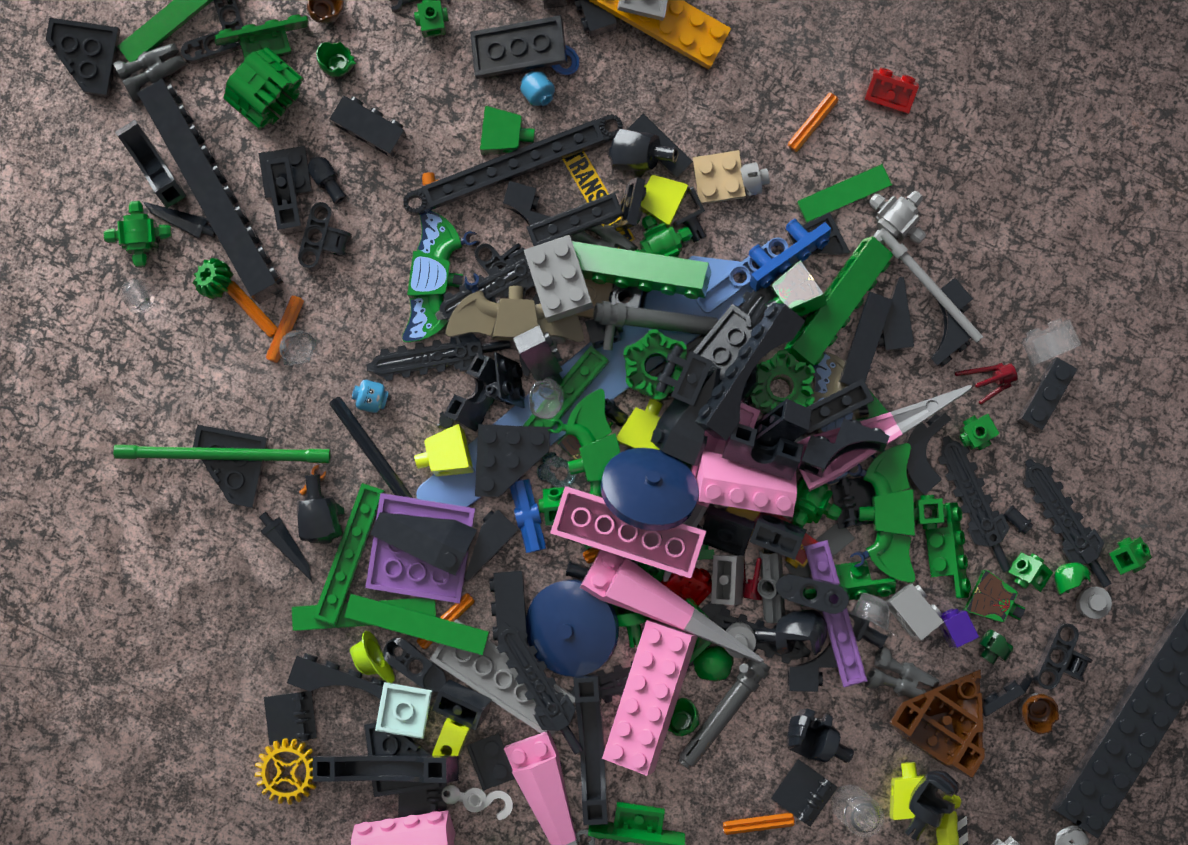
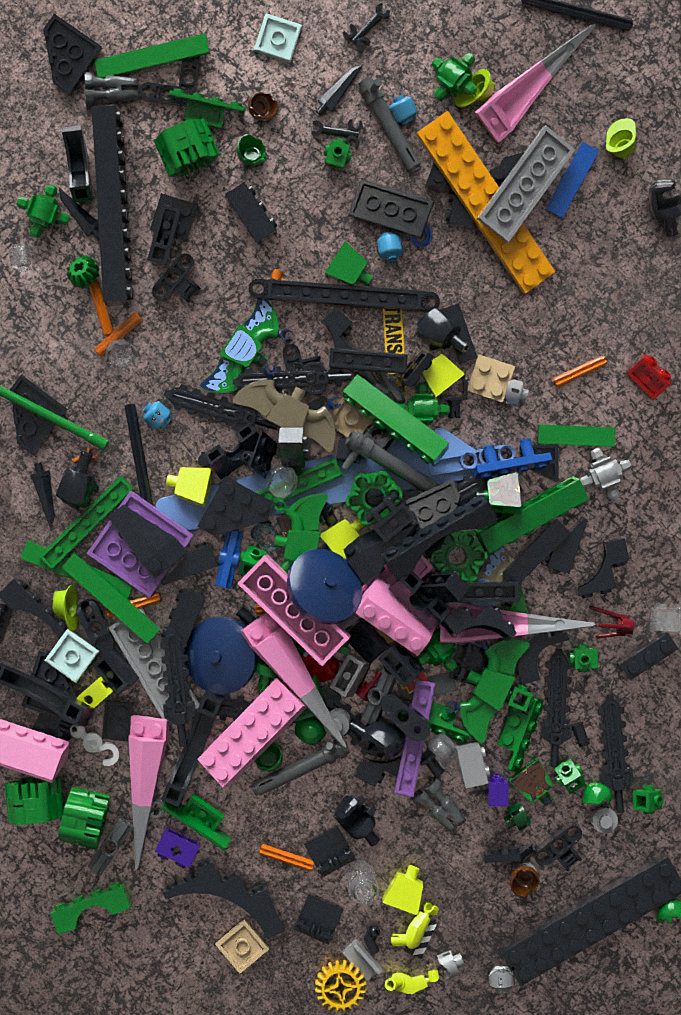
camera: 25 degrees right, 5 degrees up
black arm [308,157,347,204] -> none
light grey brick [524,235,594,323] -> none
light grey bar [880,230,983,343] -> none
reddish brown wedge [889,669,985,778] -> none
black piece [905,770,959,841] -> none

